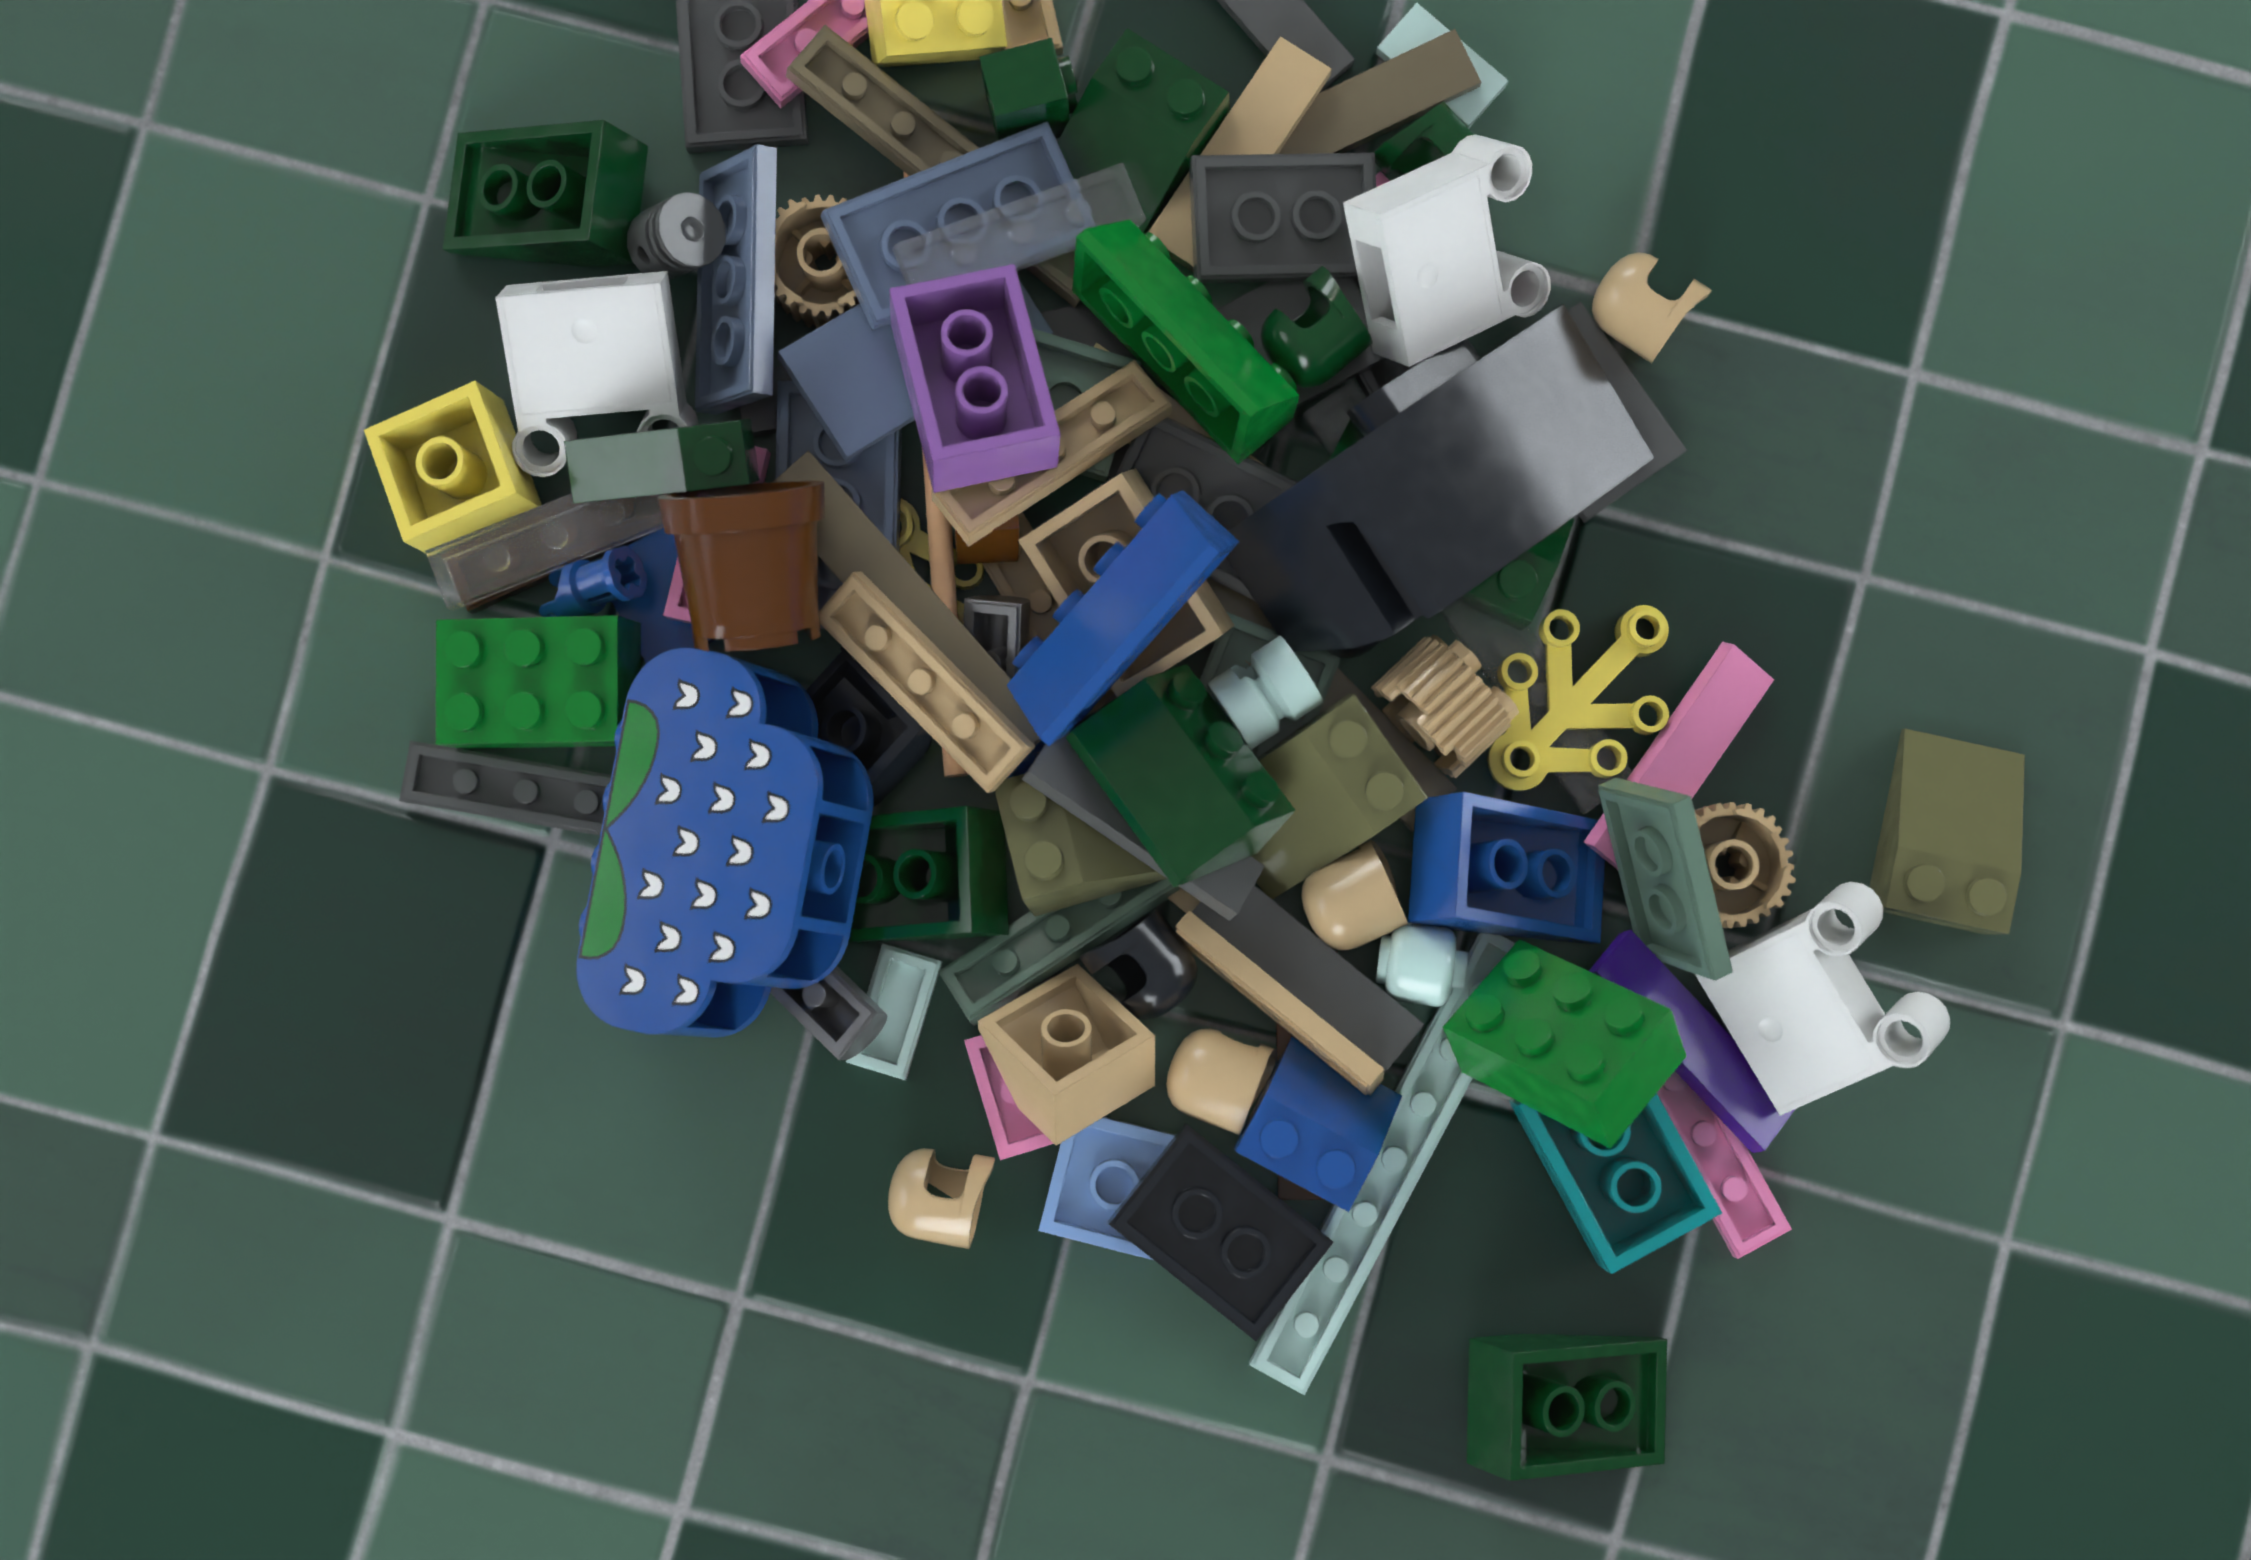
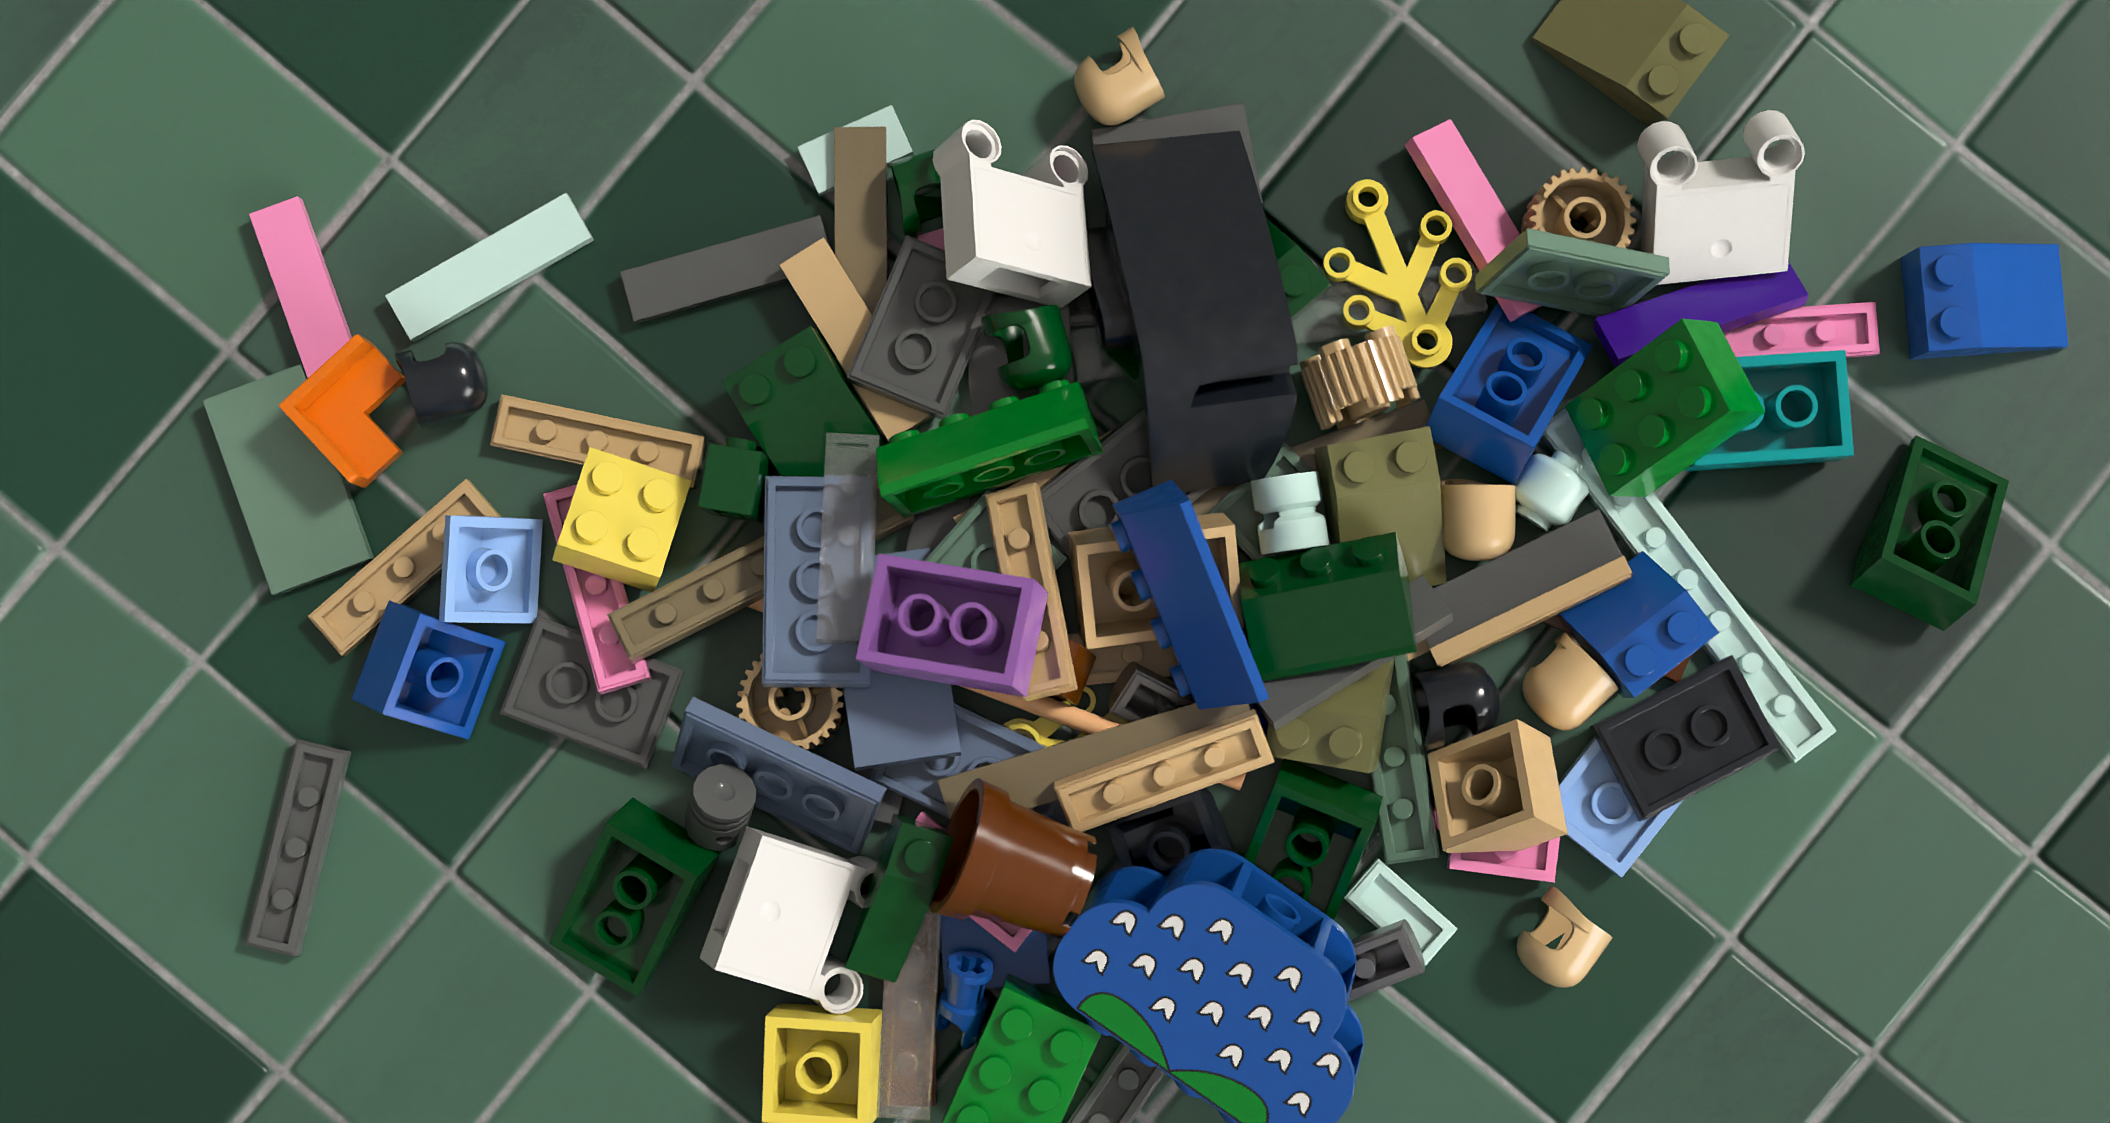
camera: 60 degrees left, 0 degrees up
none -> blue slope [1900,243,2068,360]

